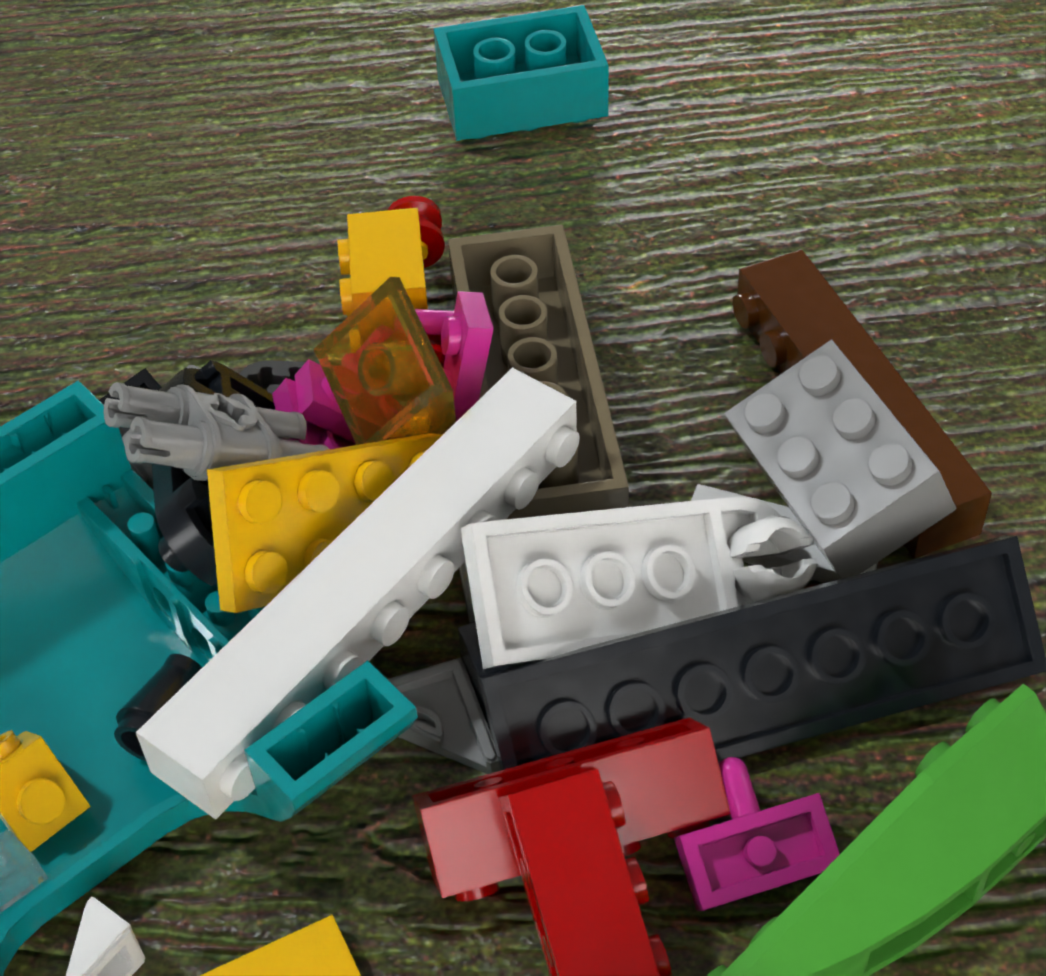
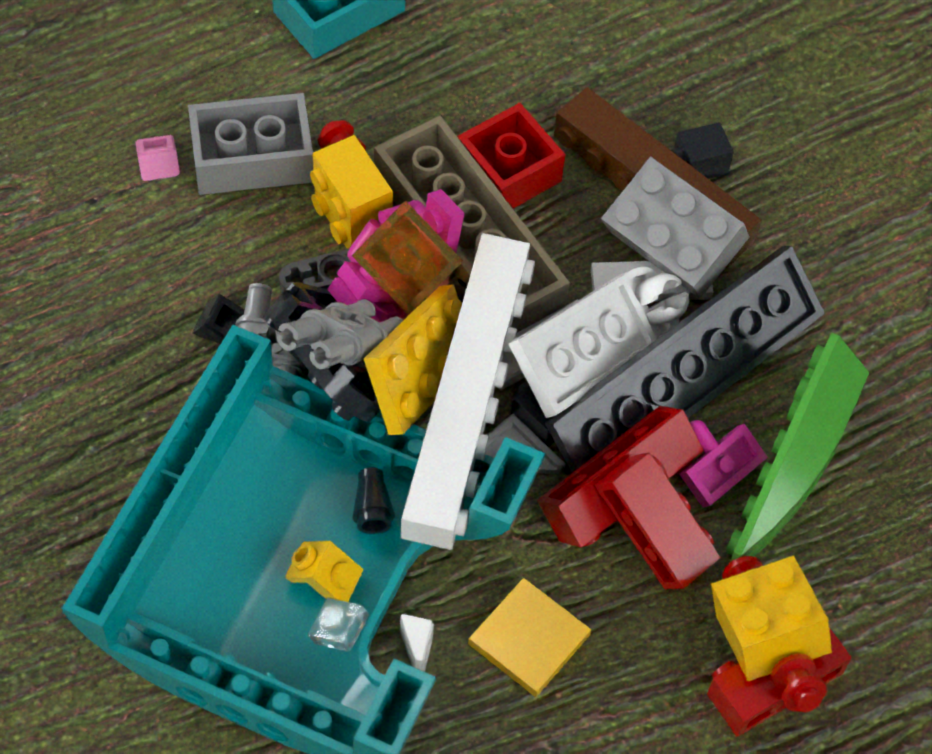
camera: 30 degrees left, 10 degrees up
none -> bright pink slope [135,135,180,181]
none -> light grey brick [188,93,313,195]
none -> red brick [457,103,565,209]
none -> black brick [671,122,734,179]

